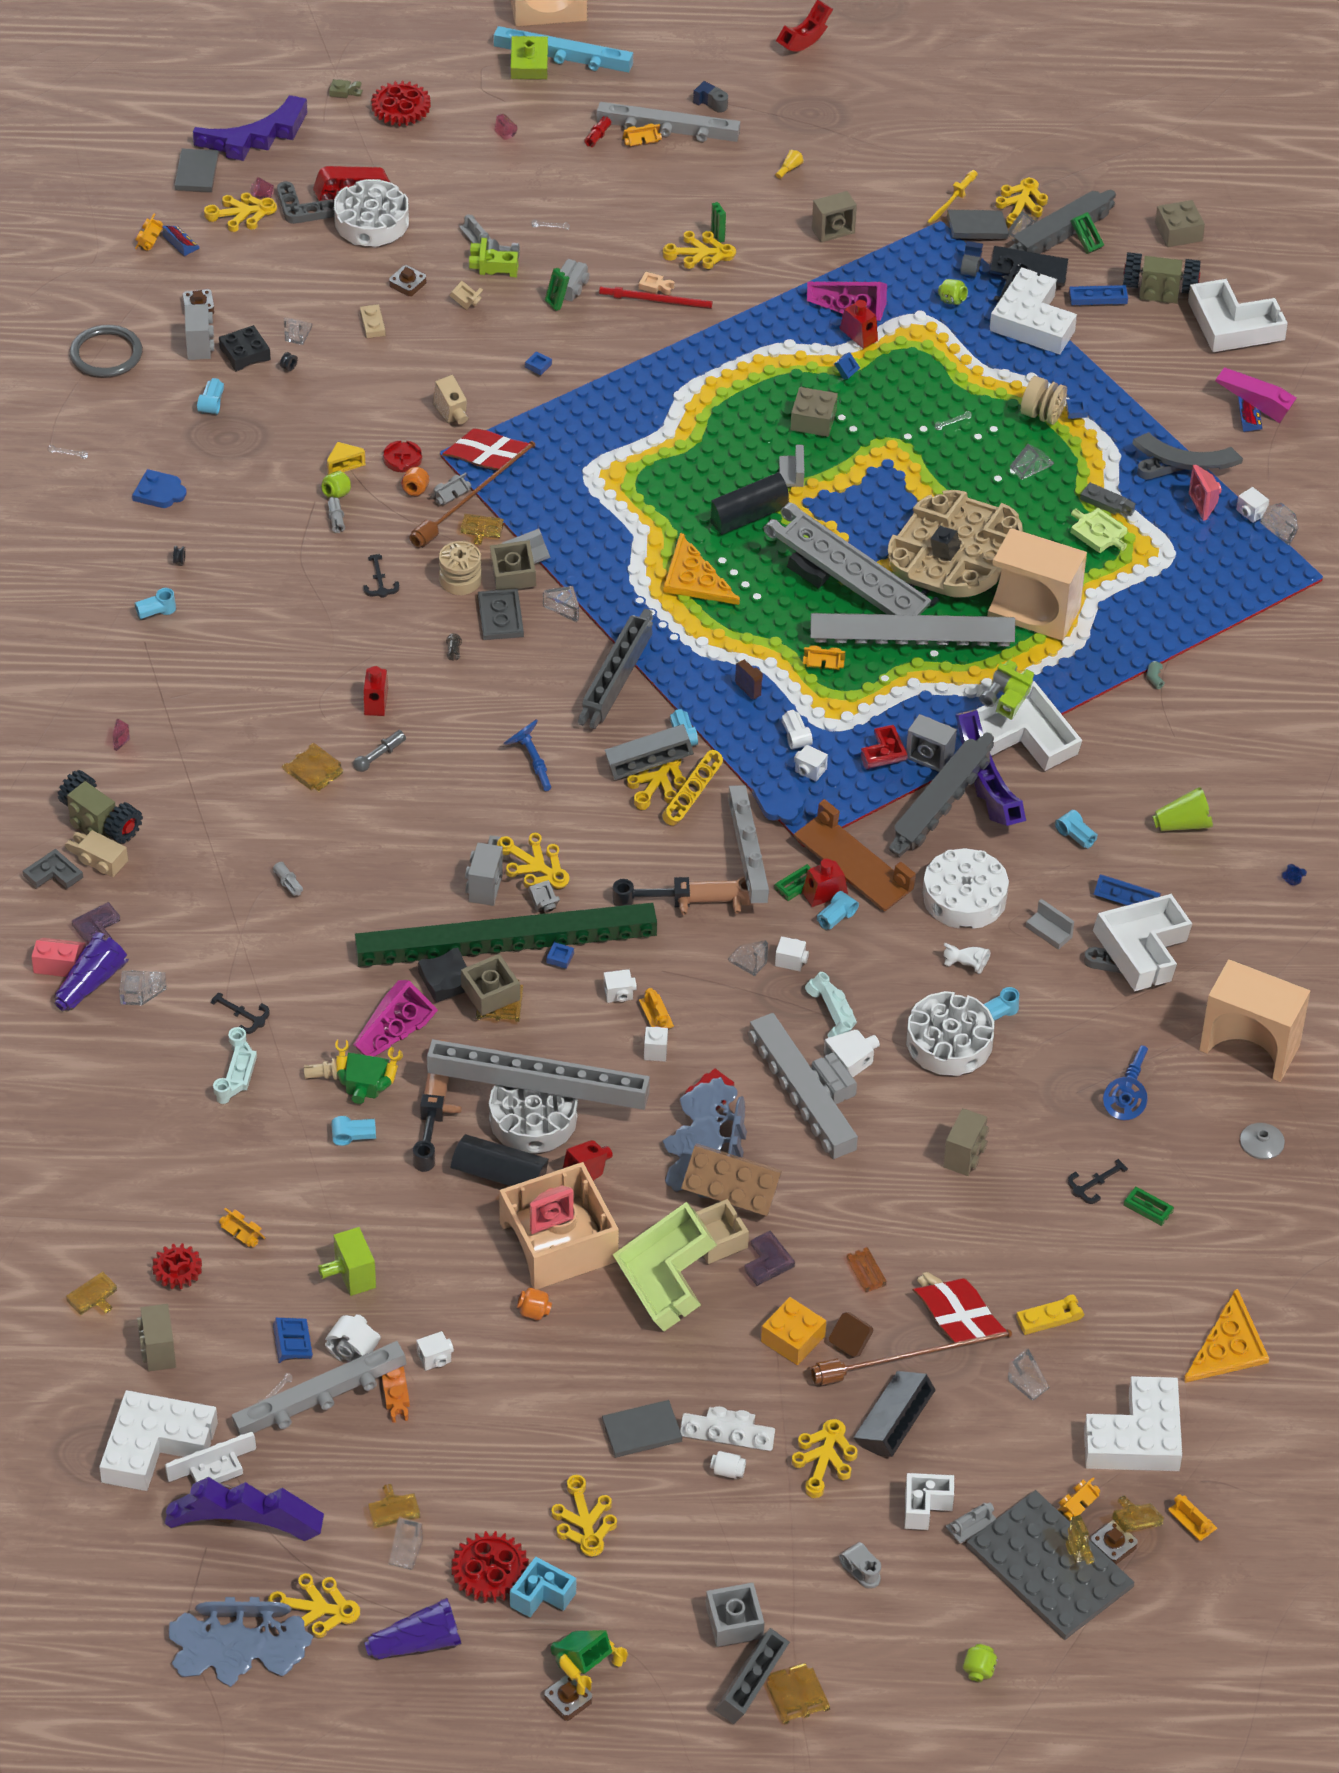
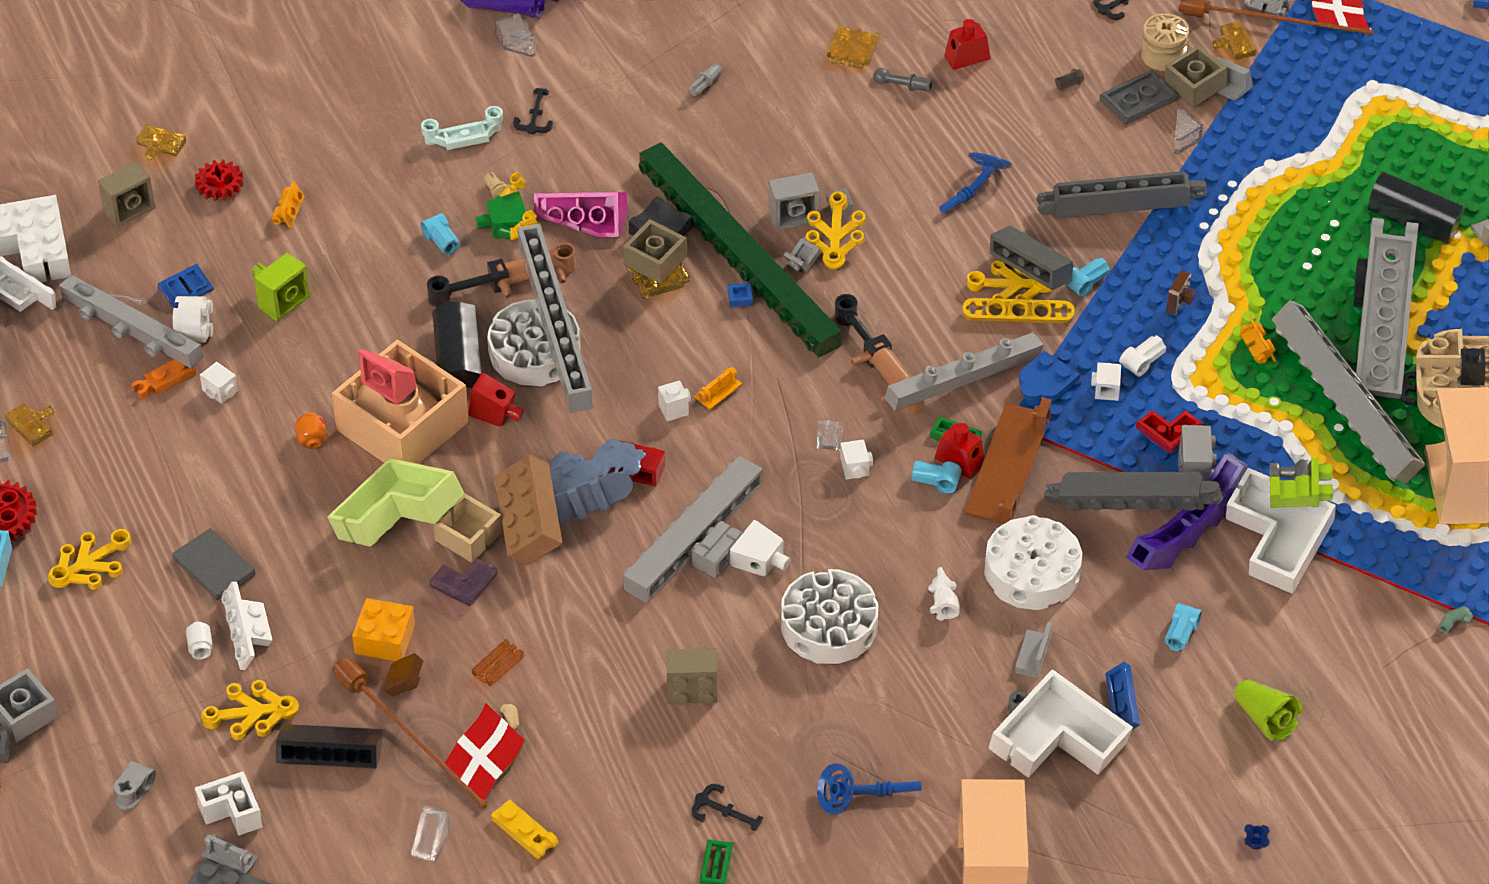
camera: 65 degrees right, 0 degrees up
white brick [604,969,637,1003] -> none
light orange tile [663,533,740,605] -> none
light aqua plate [805,972,857,1038] -> none
medium azure piece [983,987,1019,1021] -> none

